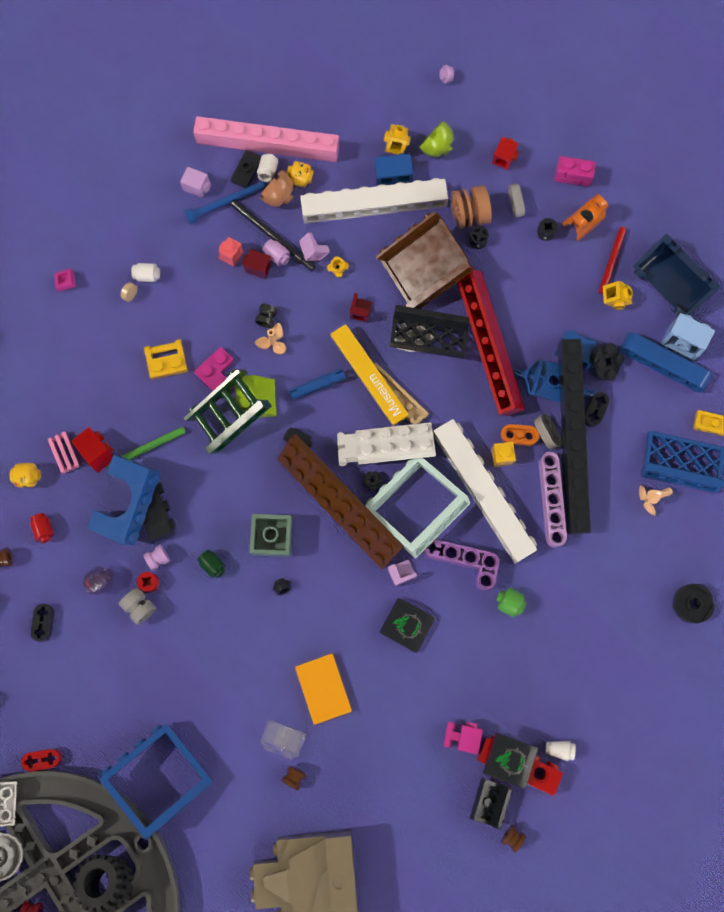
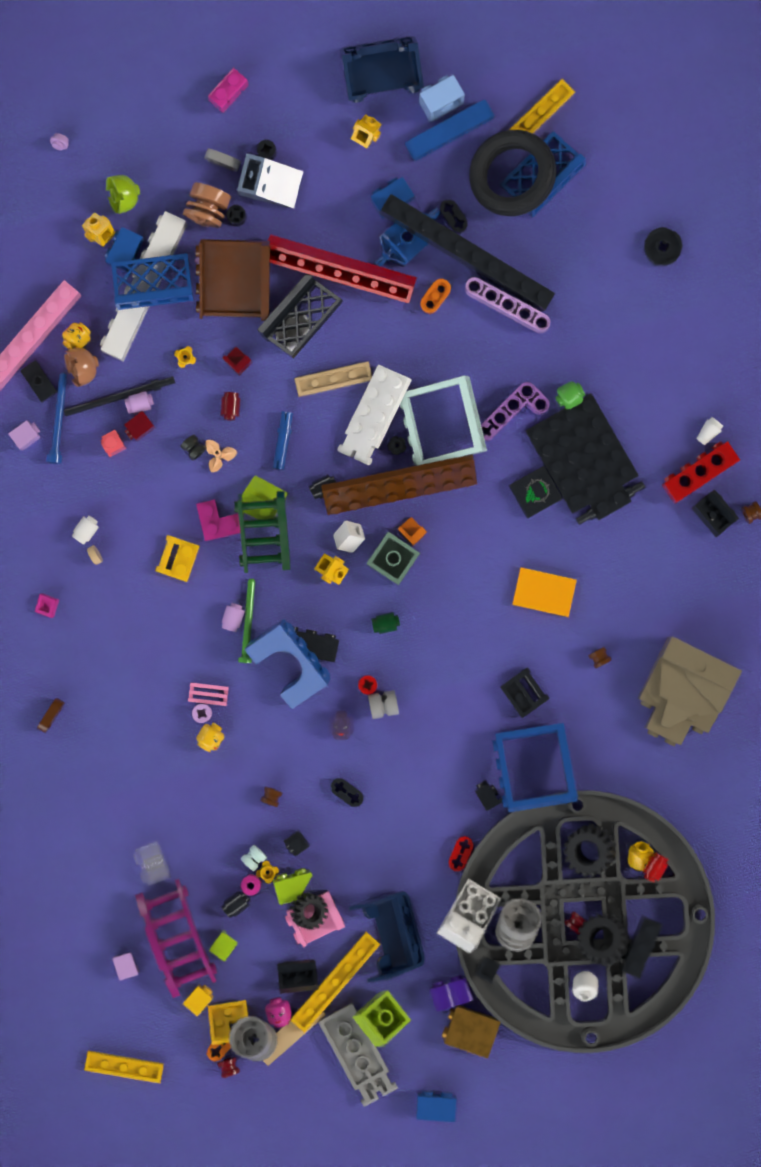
camera: 65 degrees left, 10 degrees up
red brick [30,513,55,543] -> none
red brick [71,427,114,473] -> none
lavender wheel [143,544,170,571] -> none
white brick [257,154,279,182] -> none
clear brick [259,719,307,760] -> none
black plate [272,578,291,596] -> none
lavender panel [299,232,330,261] -> none
yellow tile [330,324,409,426] -> none
lavender panel [387,560,417,587] -> none
white brick [433,419,537,564] -> none
dark pink brick [443,721,483,755] -> none
black slope [483,733,538,788] -> none
yellow brick [491,442,516,467] -> none
red brick [492,137,520,170] -> none
light grey beam [534,414,562,450] -> none
orange piece [562,194,608,241] -> none
black plate [590,343,624,380] -> none
red bar [598,227,627,295] -> none
light nougat plant [639,485,673,516] -> none
none -> blue fence [111,253,194,310]
none -> lavender wheel [192,704,212,723]
none -> dark red brick [220,392,241,421]
none -> lavender brick [221,603,245,632]
none -> slope [237,154,303,209]
none -> yellow brick [314,553,349,585]
none -> white panel [333,521,365,553]
none -> orange panel [397,517,427,546]
none -> black tyre [469,130,556,216]
none -> black brick [474,780,503,811]
none -> black plate [500,667,550,718]
none -> black plate [525,393,646,525]

